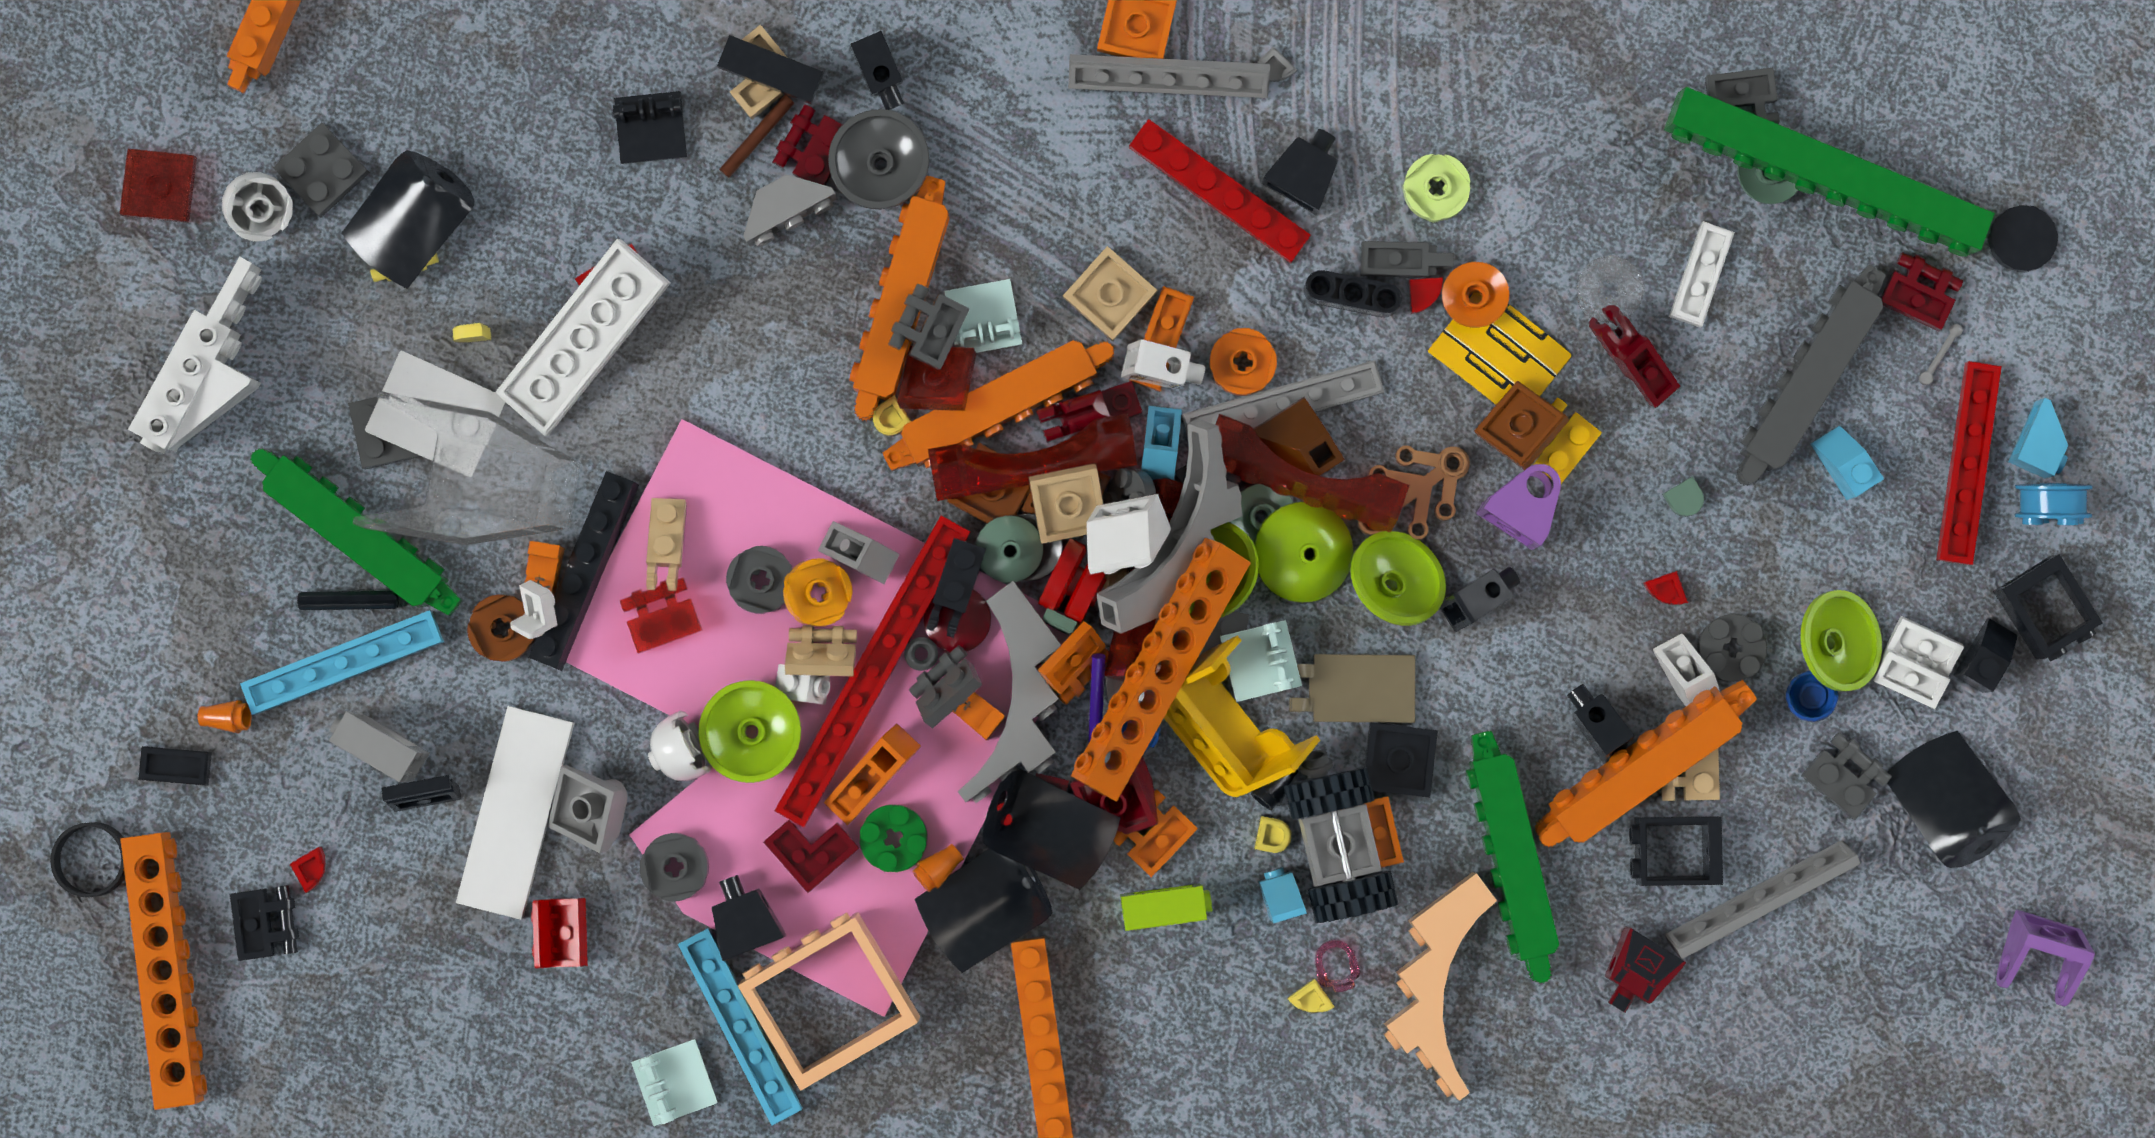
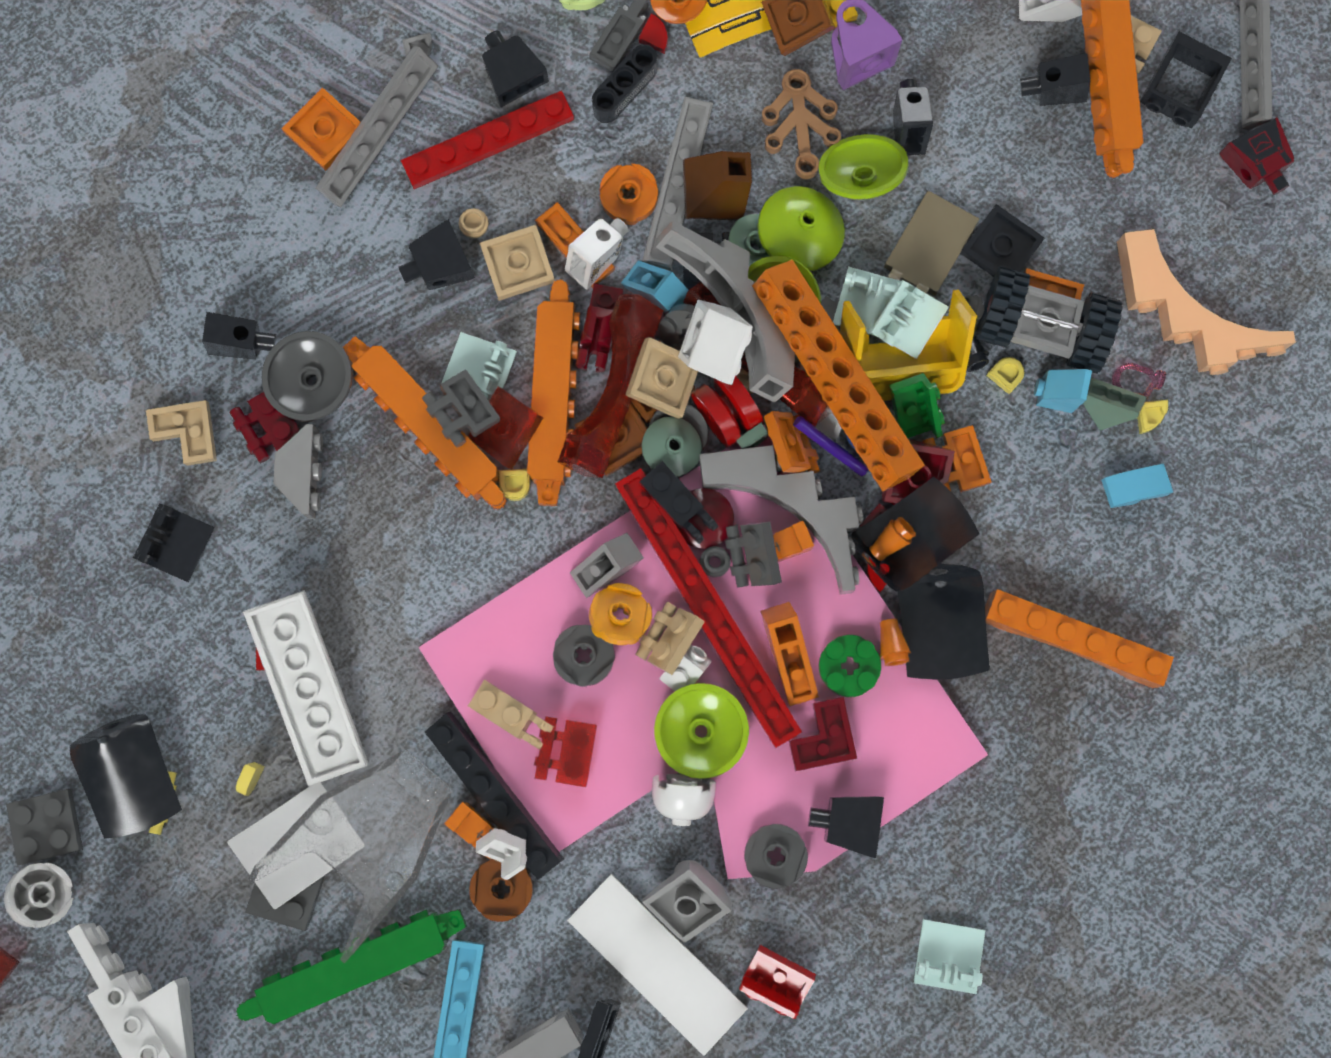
camera: 60 degrees left, 5 degrees down
black axle [297,591,399,610] -> none
medium azure plate [678,928,803,1125] -> none
black tile [717,35,824,104] -> none
copper bar [719,95,795,178] -> none
light nougat window [738,912,920,1091] -> none
lime window [1120,883,1213,931] -> none
clear red arch [1215,414,1410,533] -> none
green hinge [1466,731,1559,984] -> none
none -> black torso [398,219,475,290]
none -> tan plate [459,208,489,238]
none -> orange cone [869,517,916,561]
none -> light aqua hinge [870,280,949,359]
none -> green bracket [889,373,945,438]
none -> sand green slope [1083,377,1147,431]
none -> medium azure slope [1101,464,1173,508]

